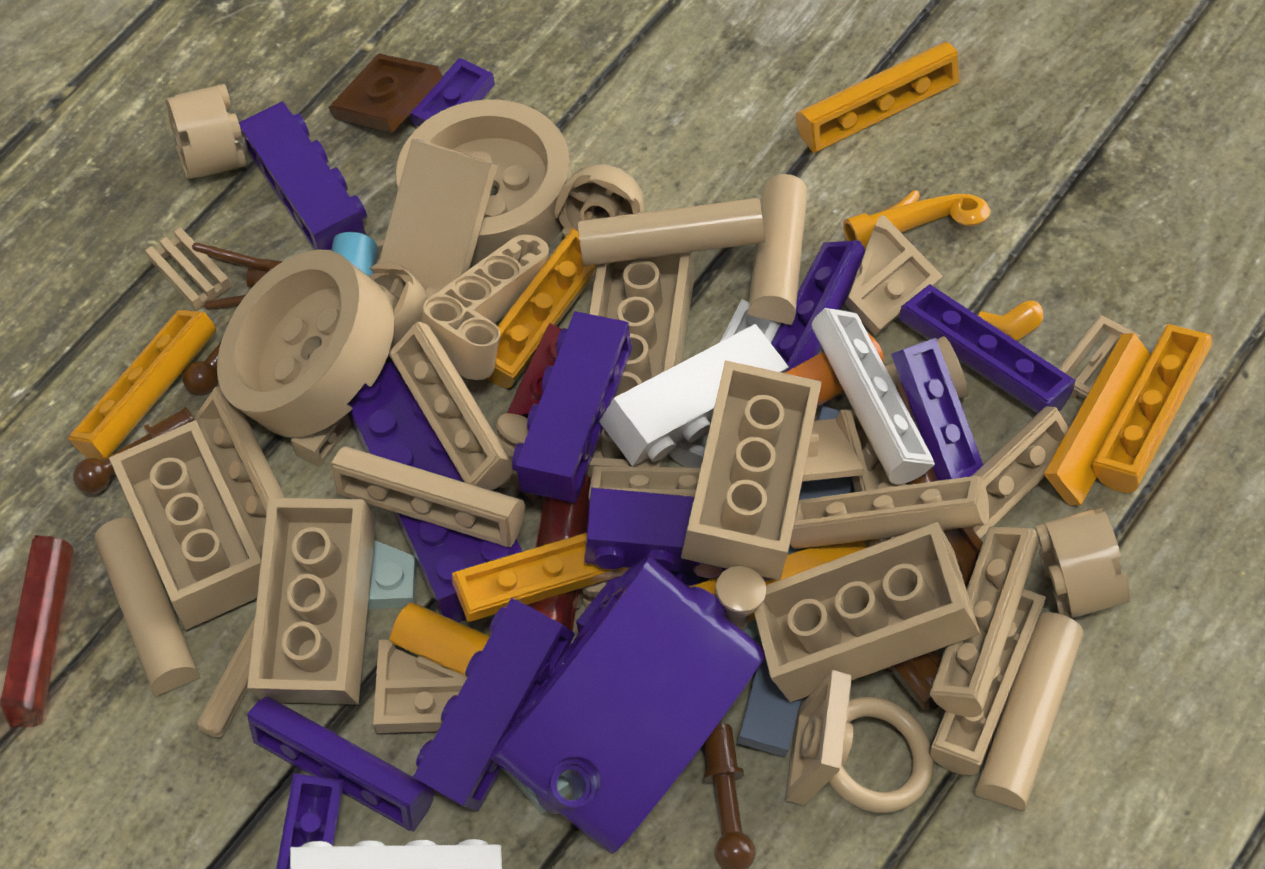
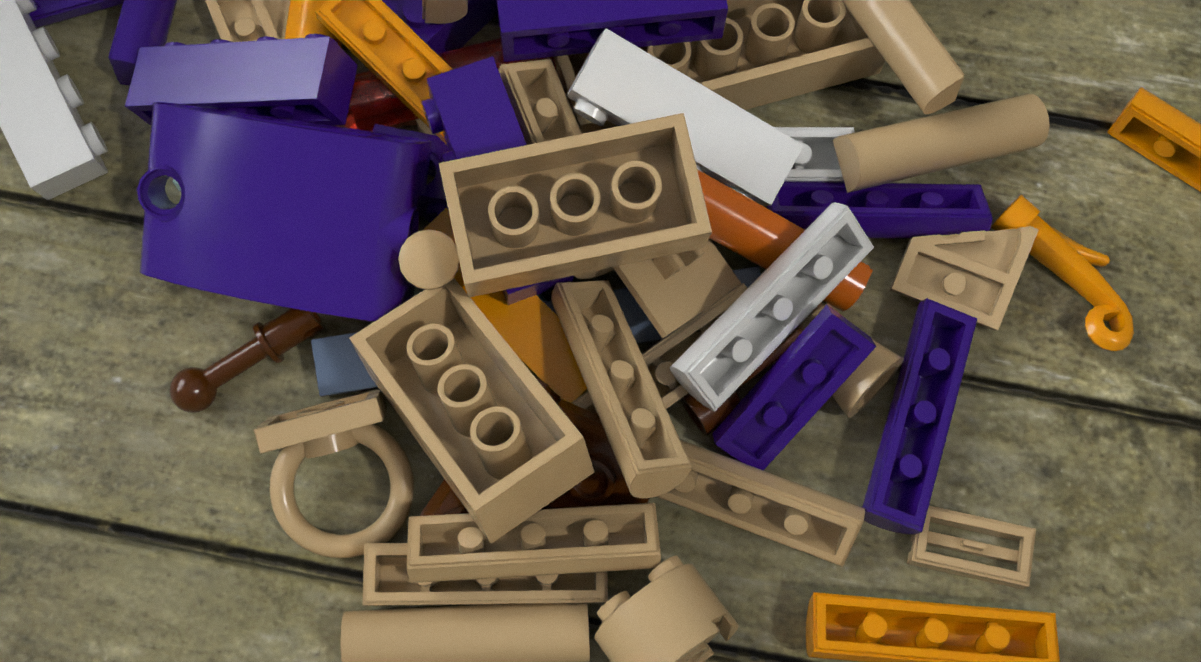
camera: 55 degrees right, 15 degrees up
light orange arm [979,300,1043,341] -> none
light orange tile [1044,333,1151,506] -> none

